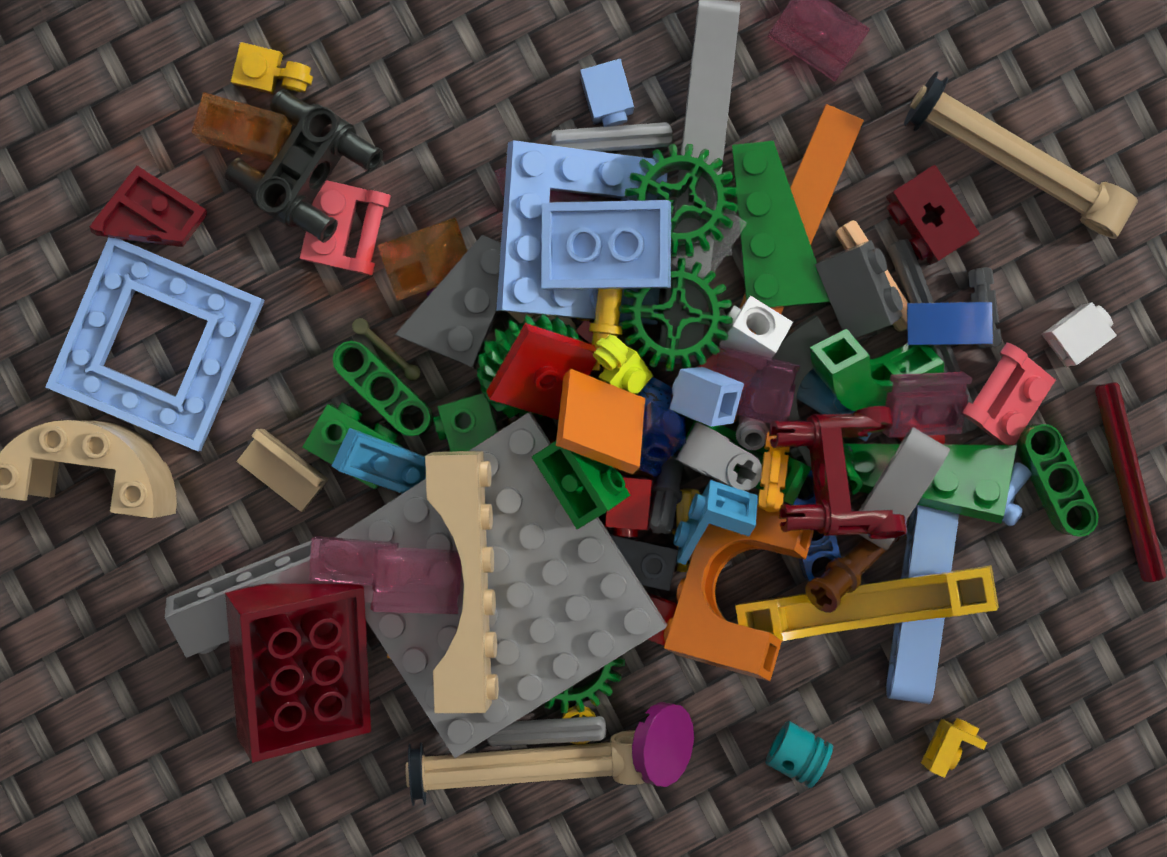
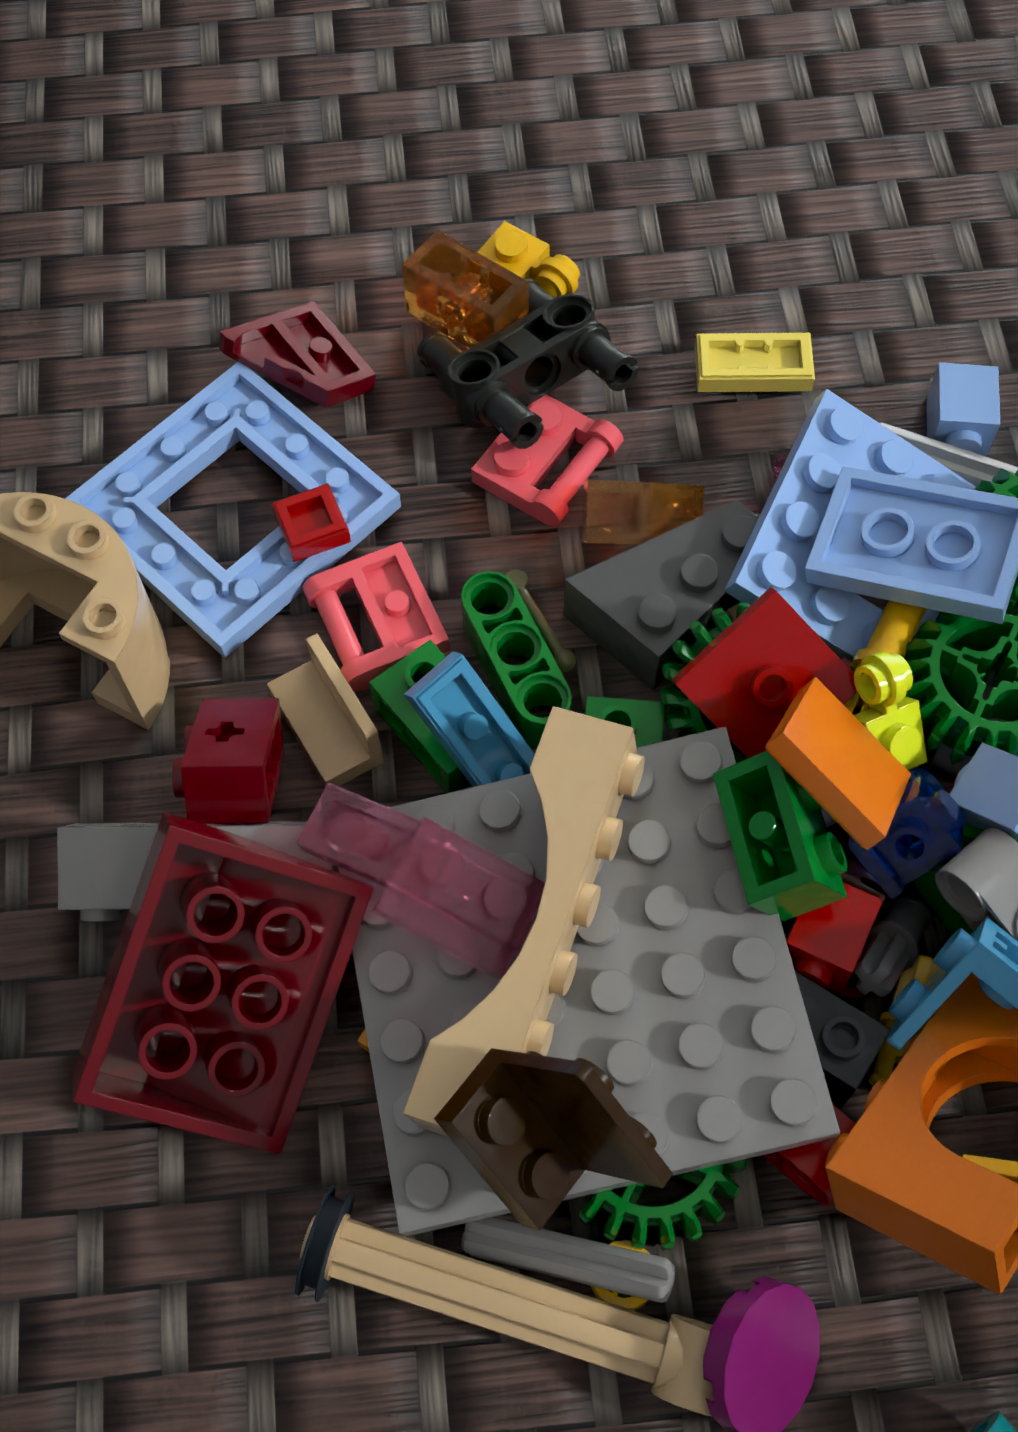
camera: 20 degrees right, 25 degrees down
none -> dark red brick [172,698,285,824]
none -> red tile [271,483,351,562]
none -> coral plate [302,541,450,692]
none -> dark brown bracket [434,1048,673,1231]
none -> light yellow plate [695,333,815,392]

